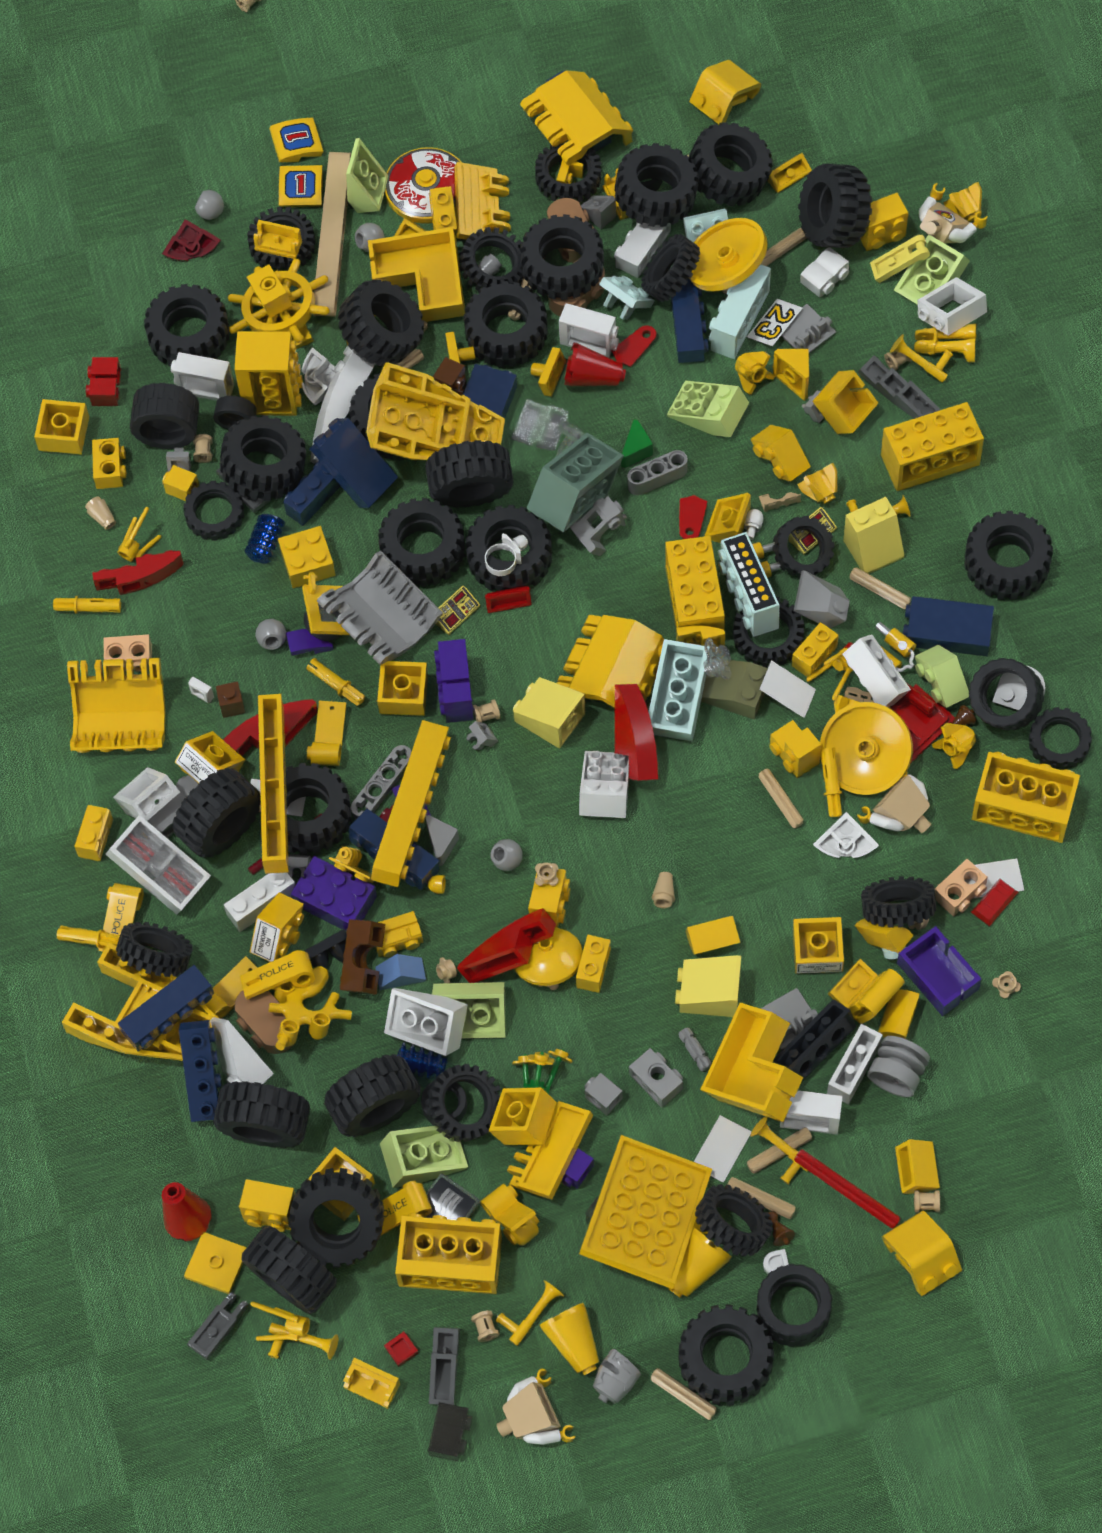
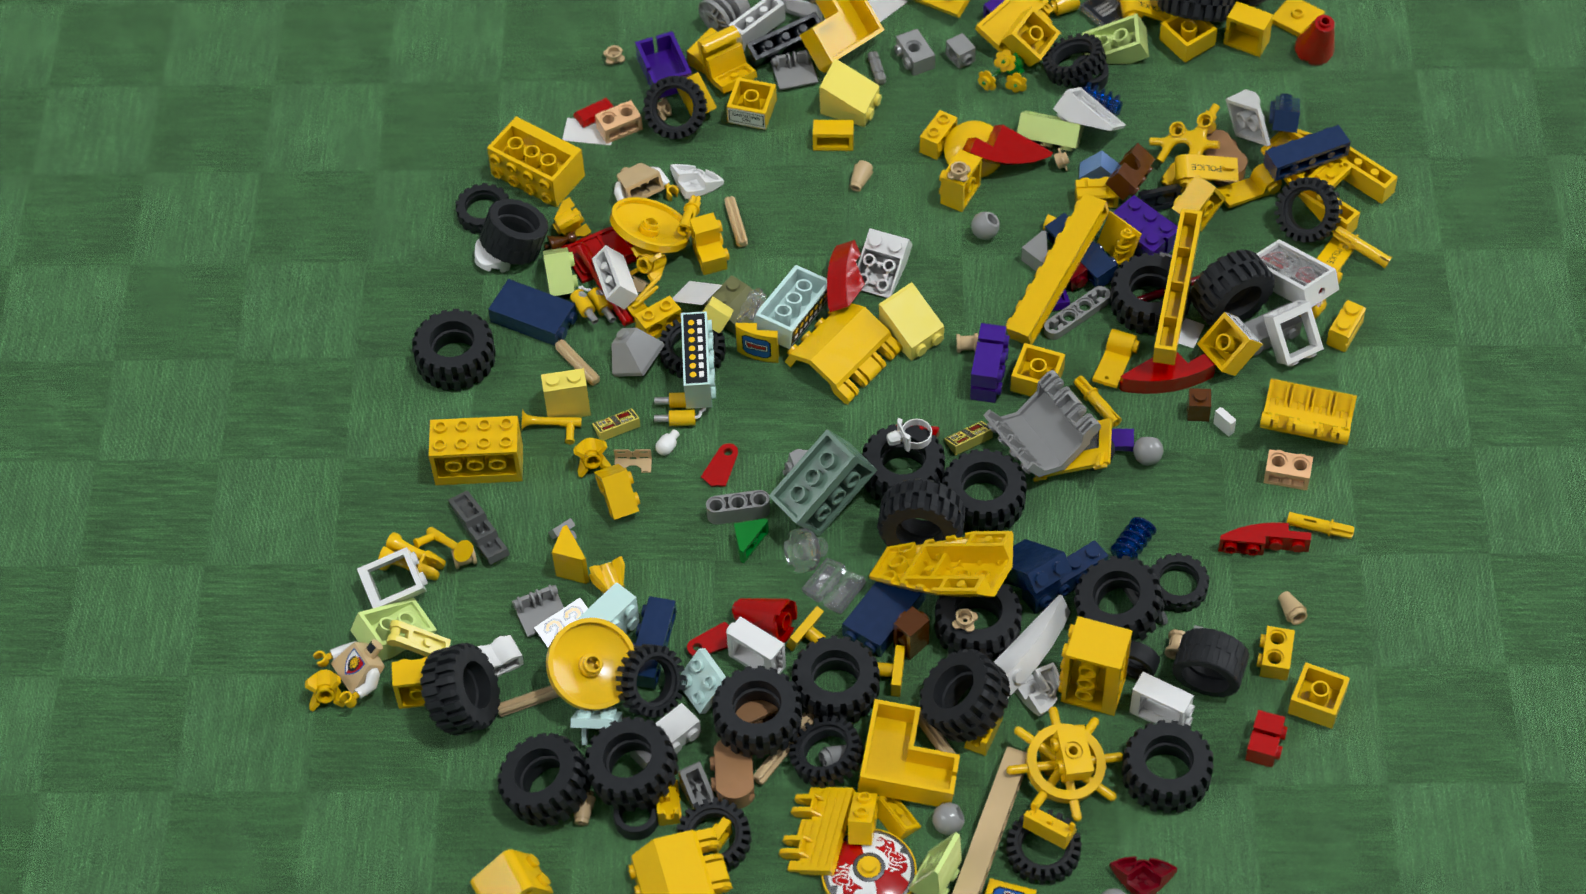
camera: 165 degrees left, 10 degrees down
yellow plant [117,507,161,562] -> none
yellow brick [162,465,199,501] -> none
black tyre [213,1081,310,1148] -> none
white brick [224,872,296,932] -> none
yellow brick [278,526,336,588] -> none
black tyre [324,1054,421,1137] -> none
light grey tile [466,721,498,750] -> none
yellow brick [665,536,725,630] -> none
yellowish green slope [667,381,749,437] -> none
yellow slope [704,493,751,543] -> none
yellow slope [767,153,812,193] -> none
black tyre [772,516,835,578] -> none
yellow piece [812,370,878,434] -> none
none -> light yellow panel [702,296,734,333]

